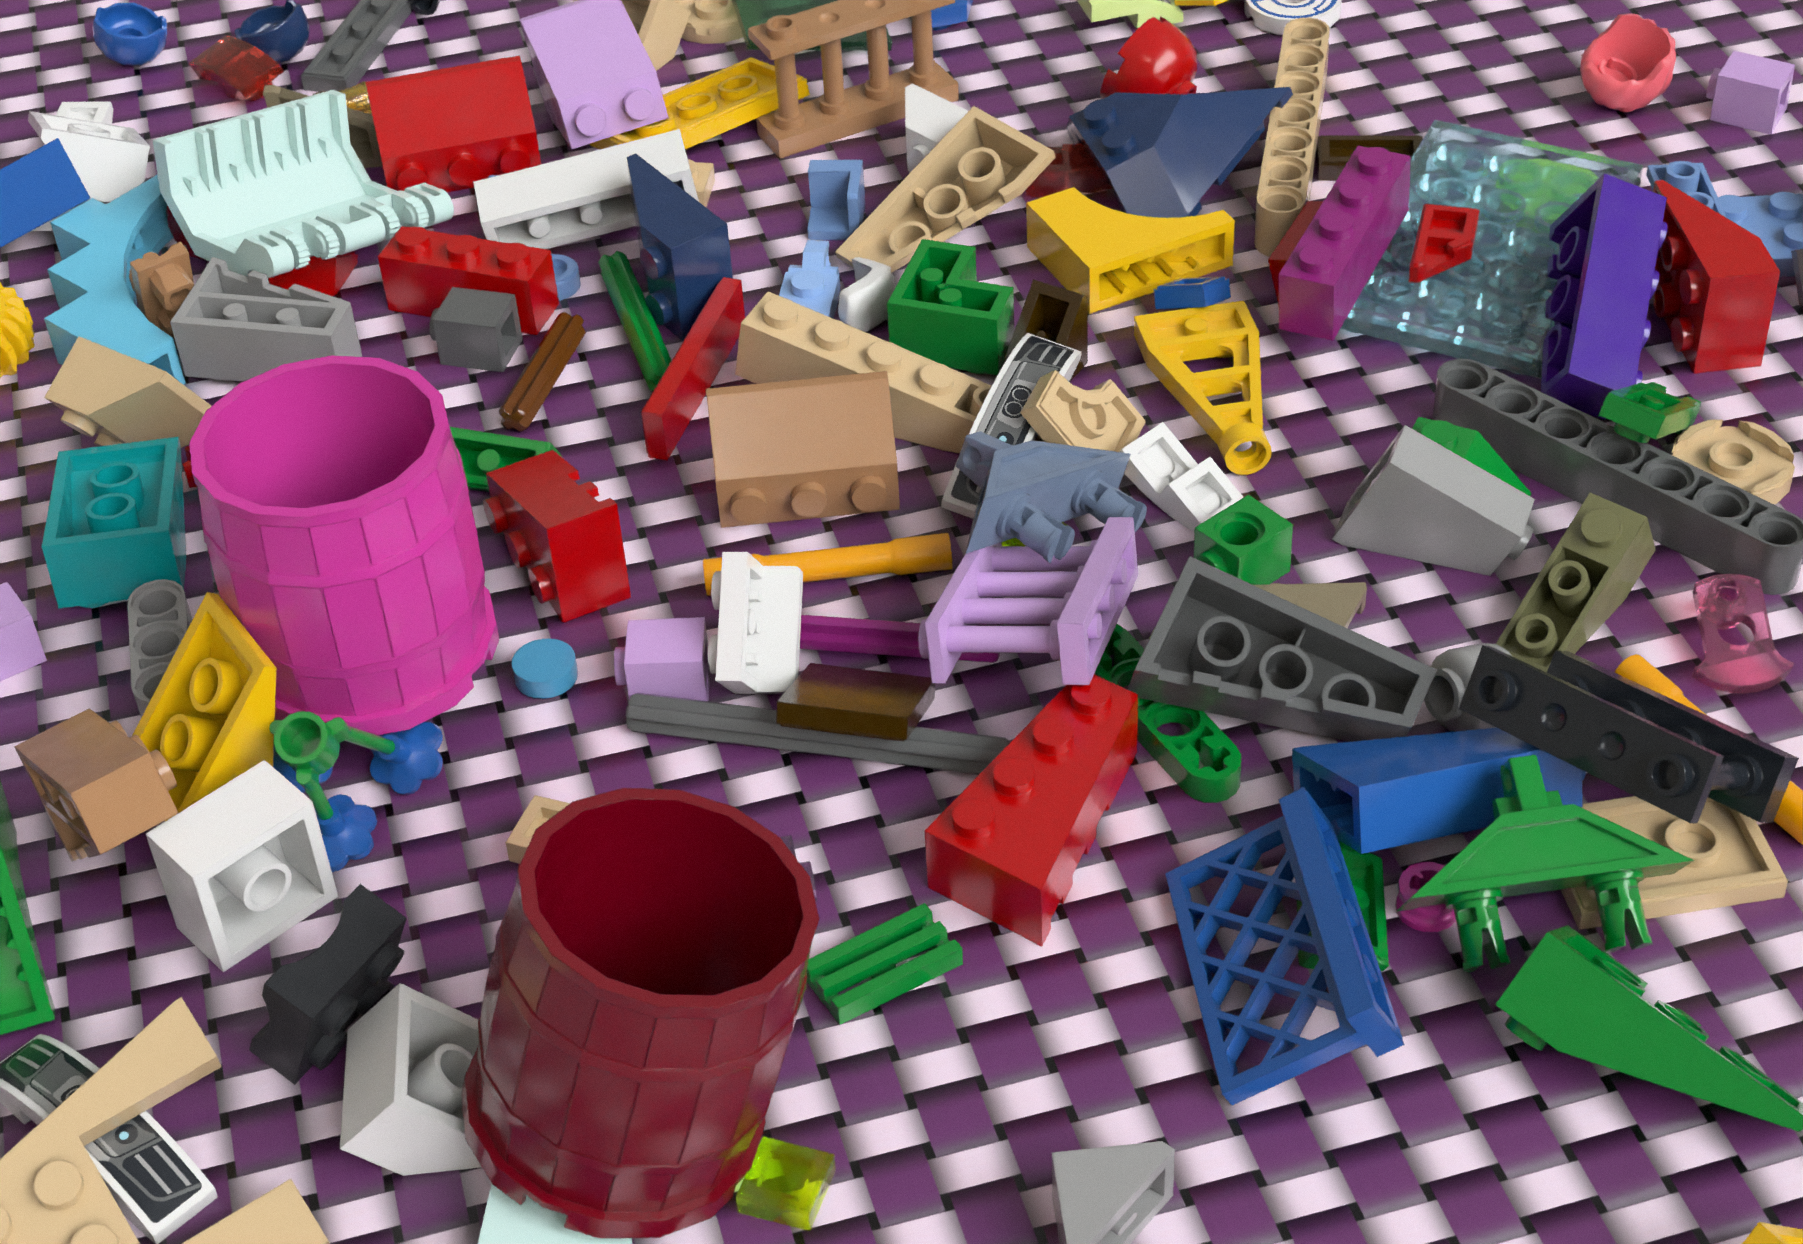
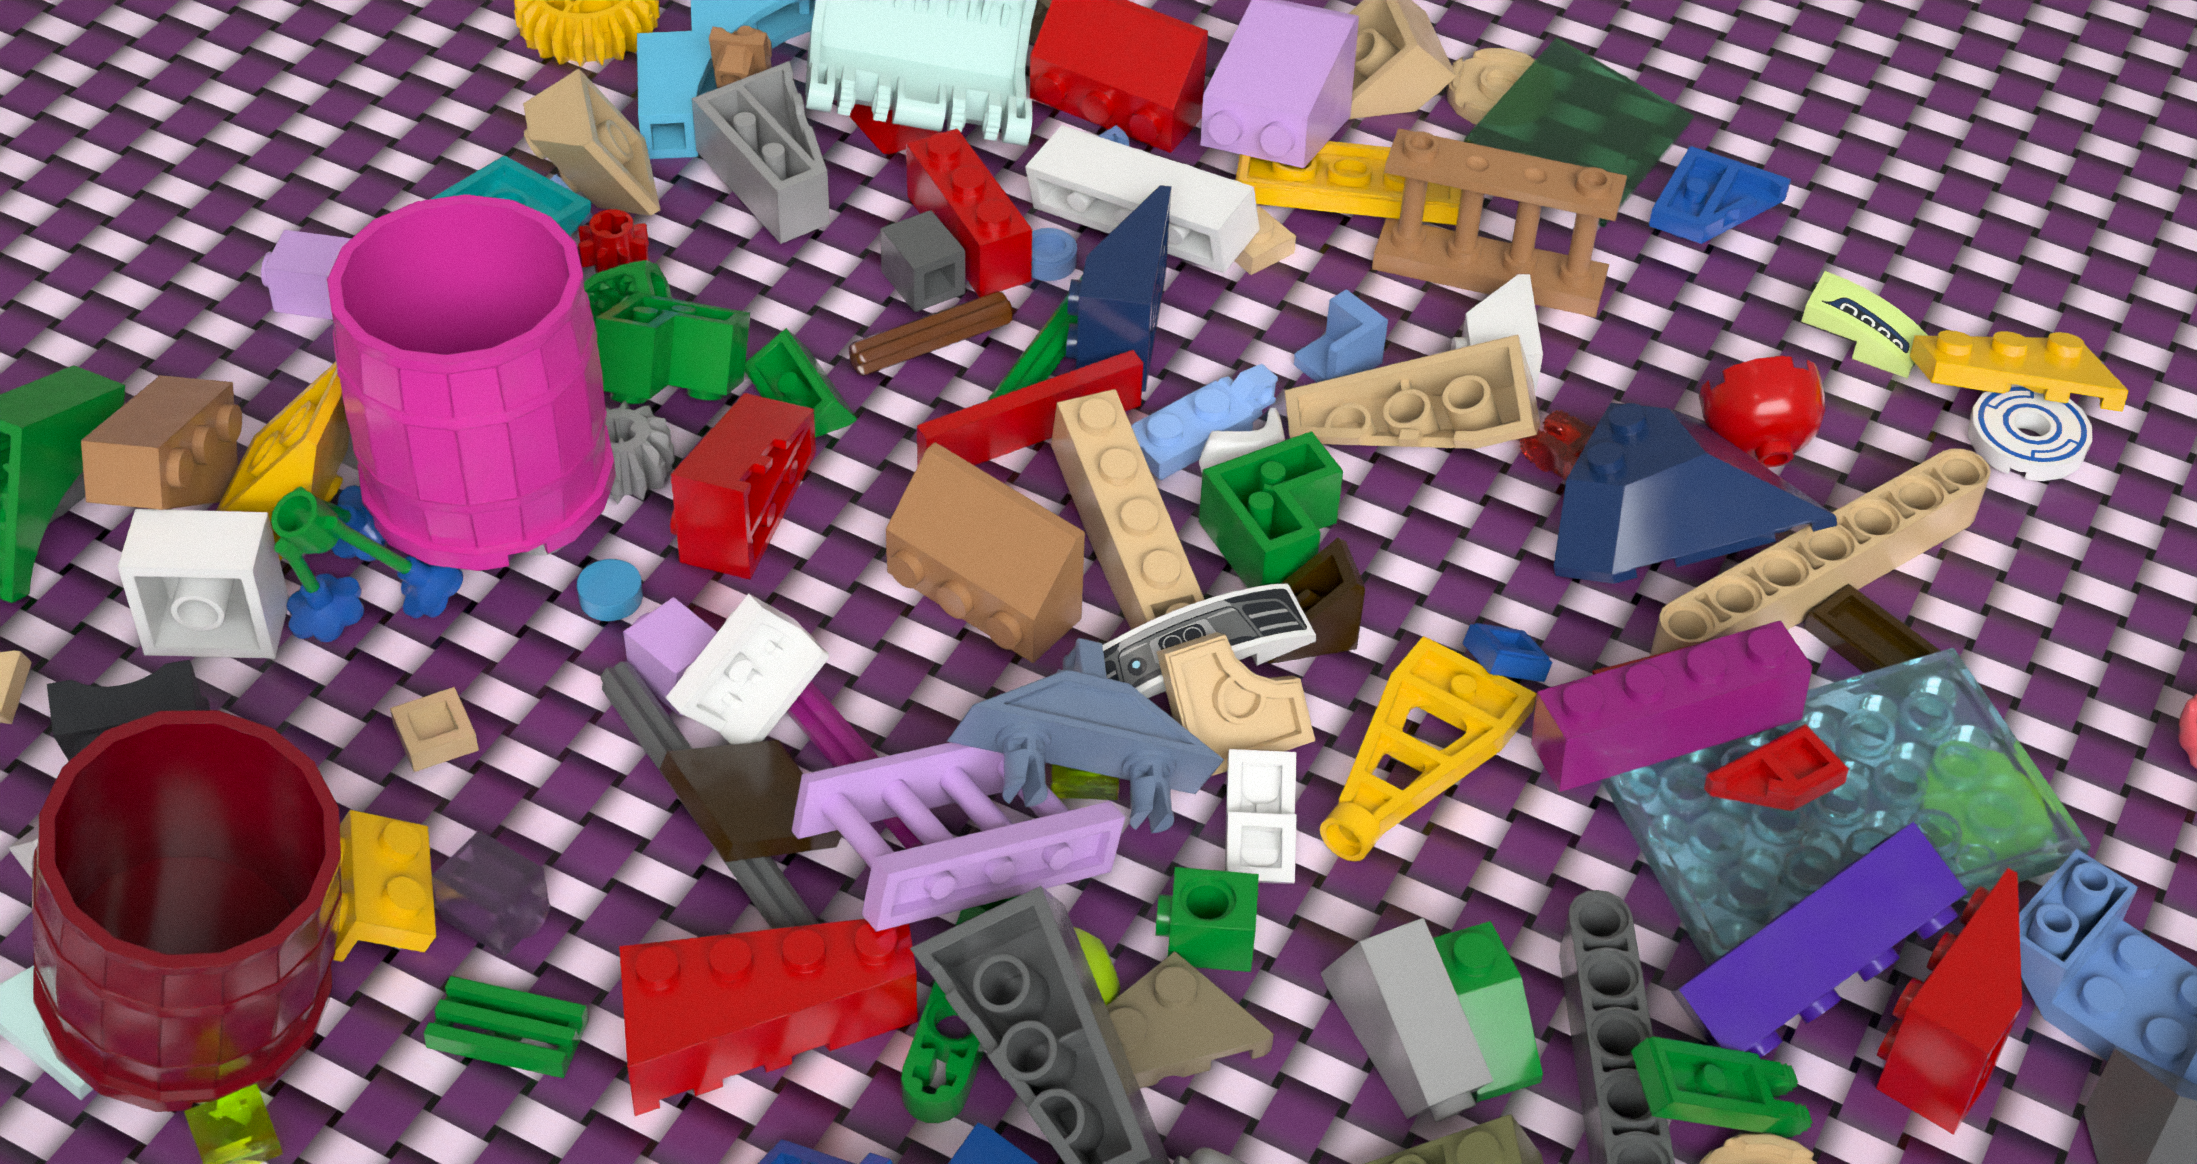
camera: 40 degrees right, 5 degrees up
light orange piece [702,533,952,596] -> none
yellow arch [1026,187,1235,314] -> none

